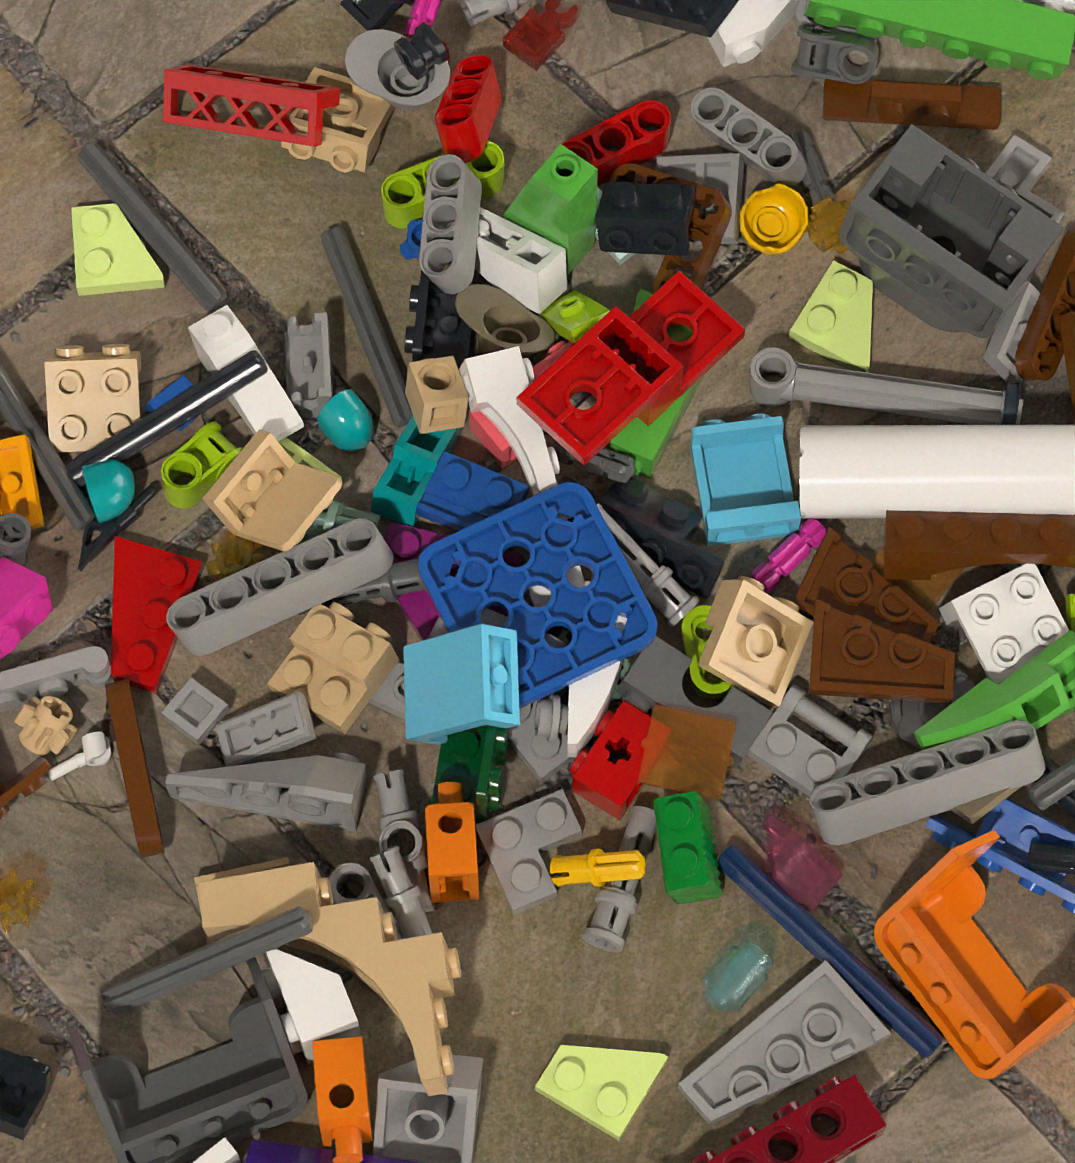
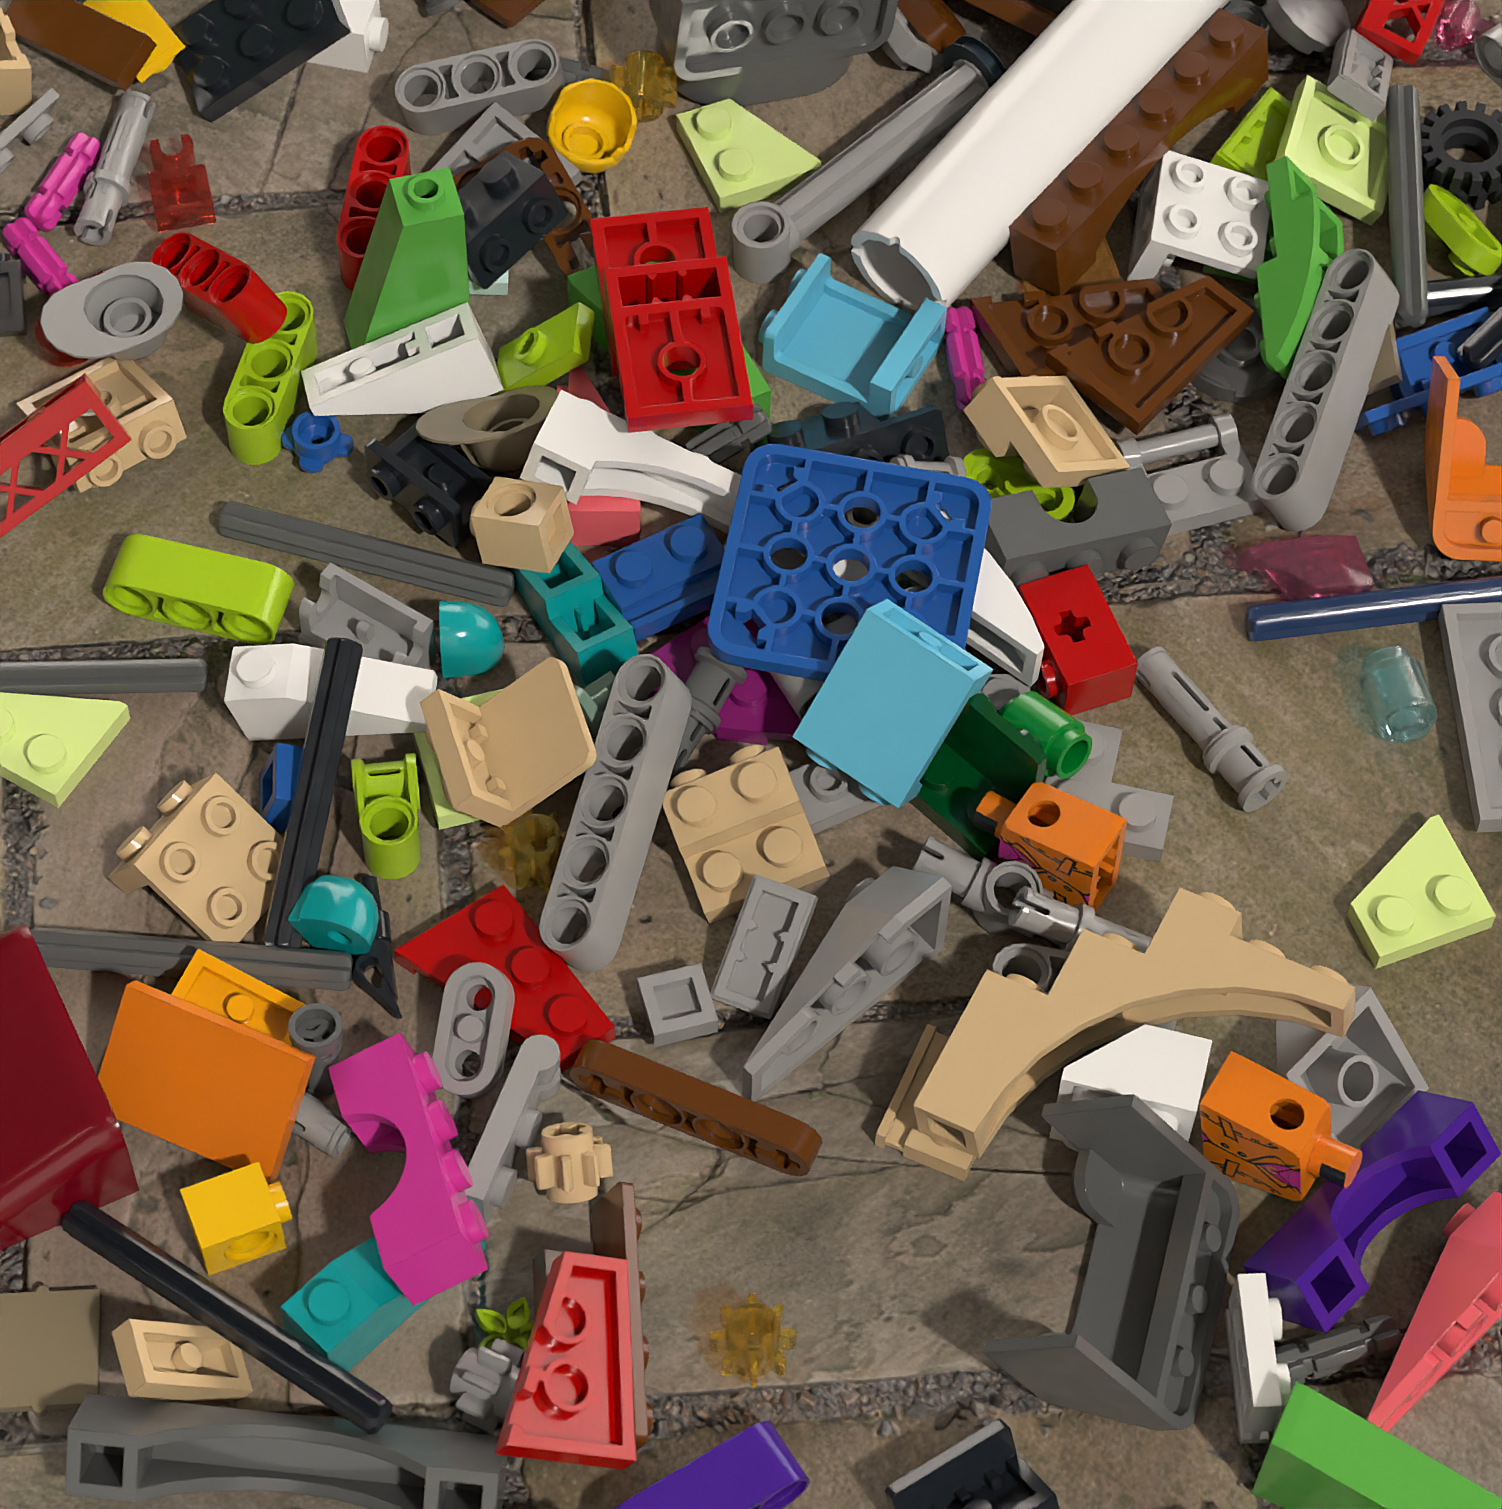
camera: 55 degrees left, 10 degrees down
white hand [48,732,111,781] -> none
dark grey axle [102,906,314,1014] -> none
black wheel [393,22,449,80] -> none
light grey beam [419,154,482,294] -> none
light grey plate [535,694,568,742] -> none
yellow axle [550,848,646,887] -> none
clear orange piece [637,704,736,800] -> none
green brick [653,791,723,904] -> none
none -> lime beam [102,534,295,645]
none -> light grey plate [432,962,515,1098]
none -> green brick [999,691,1092,779]

